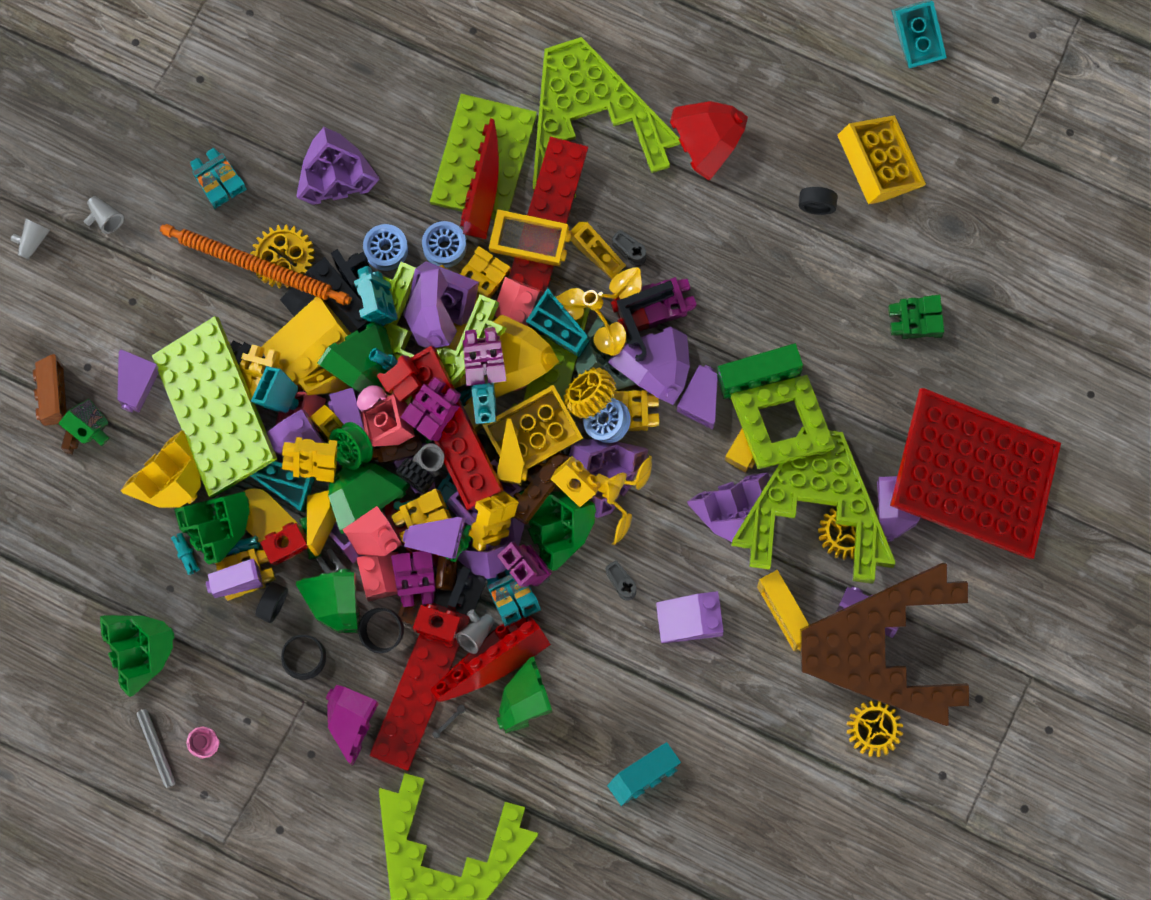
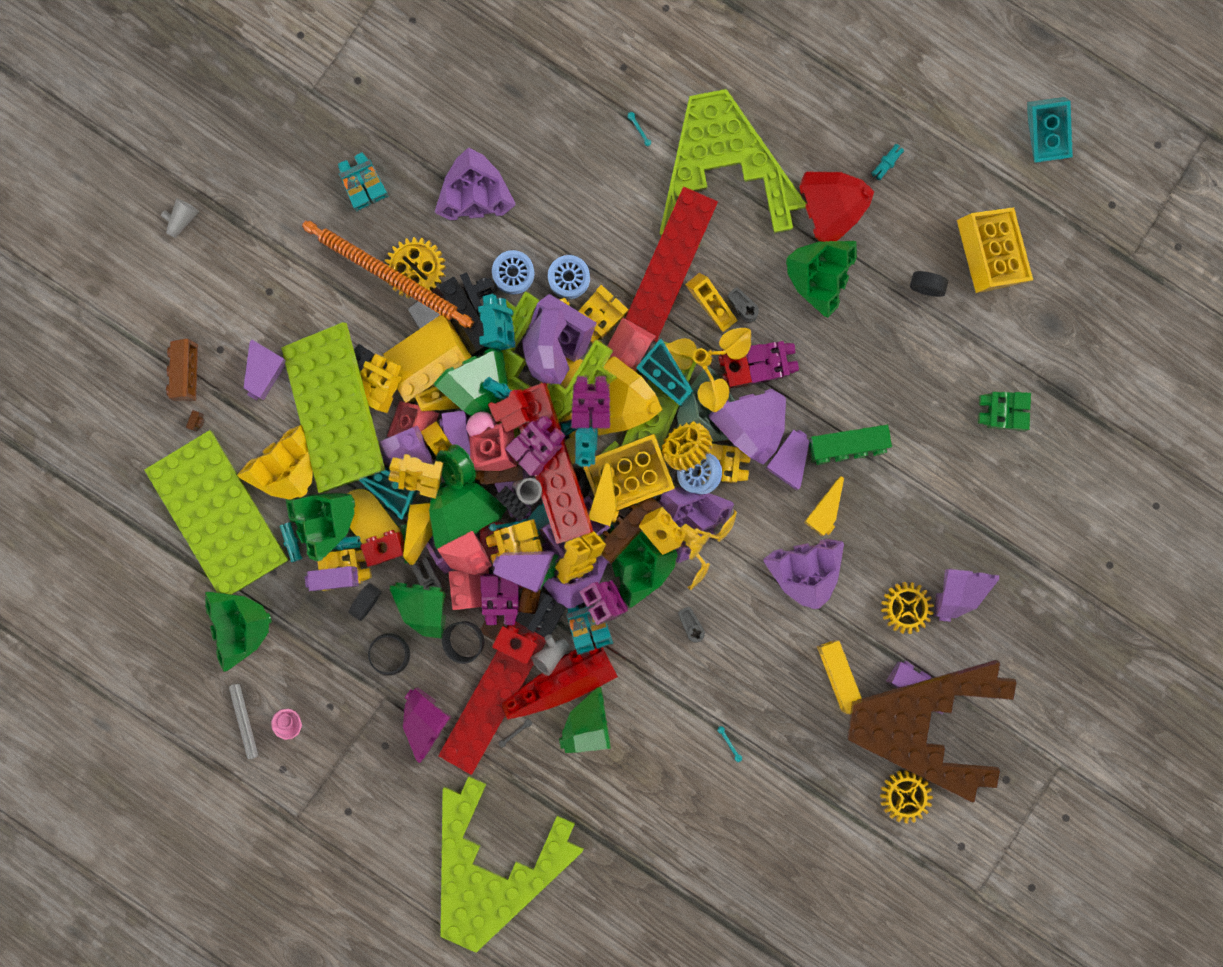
camera: 10 degrees right, 10 degrees up
green torso [58,399,110,446] -> none
light grey piece [84,196,124,234] -> none
teal torso [251,366,299,413] -> none
lime plate [430,94,537,223] -> none
red wedge [460,118,499,239] -> none
window [489,209,572,267] -> none
teal wedge [607,742,681,806] -> none
black hinge [617,280,674,362] -> none
slope [656,591,724,644] -> none
lime plate [731,375,835,469] -> none
lime wing [731,427,895,584] -> none
red plate [890,388,1061,559] -> none
none -> lime plate [144,430,289,595]
none -> teal hinge [628,112,652,146]
none -> teal hinge [717,726,742,762]
none -> green brick [786,240,857,318]
none -> teal pin [871,144,904,181]

